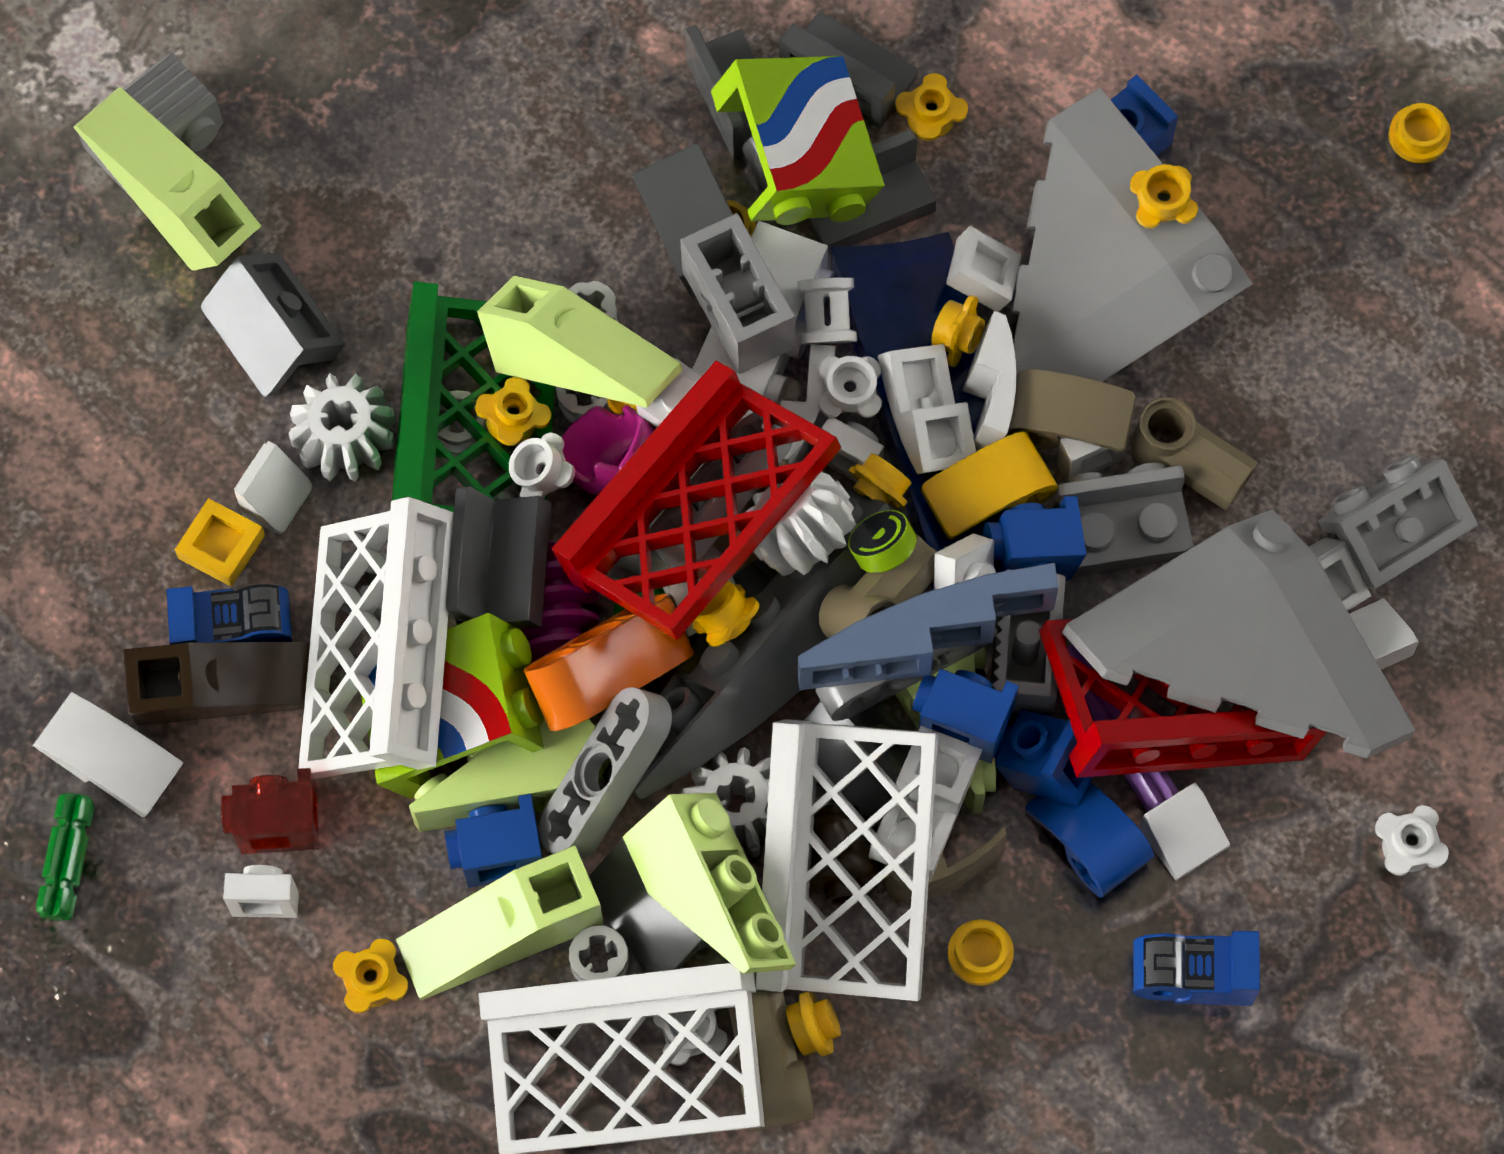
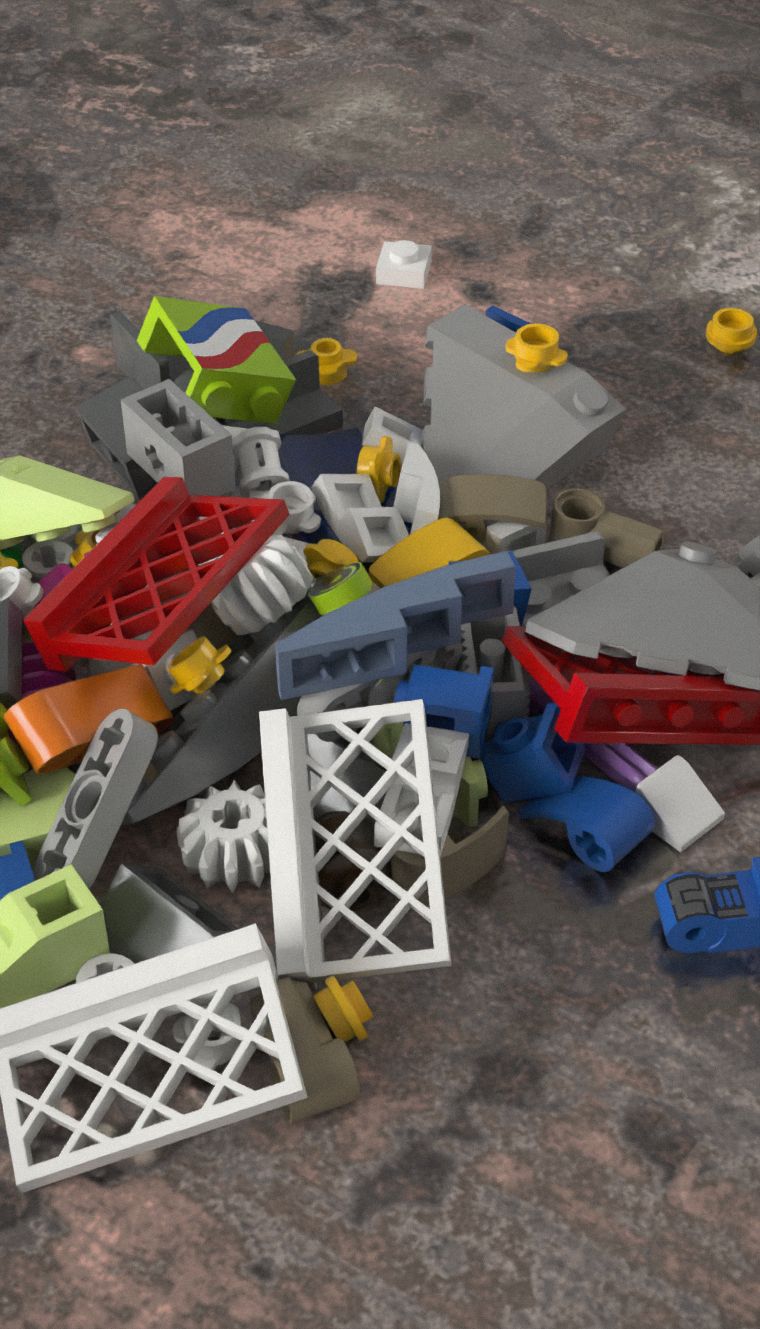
camera: 10 degrees left, 25 degrees down
yellowish green slope [623,793,796,973] -> none
yellow plate [948,919,1014,986] -> none

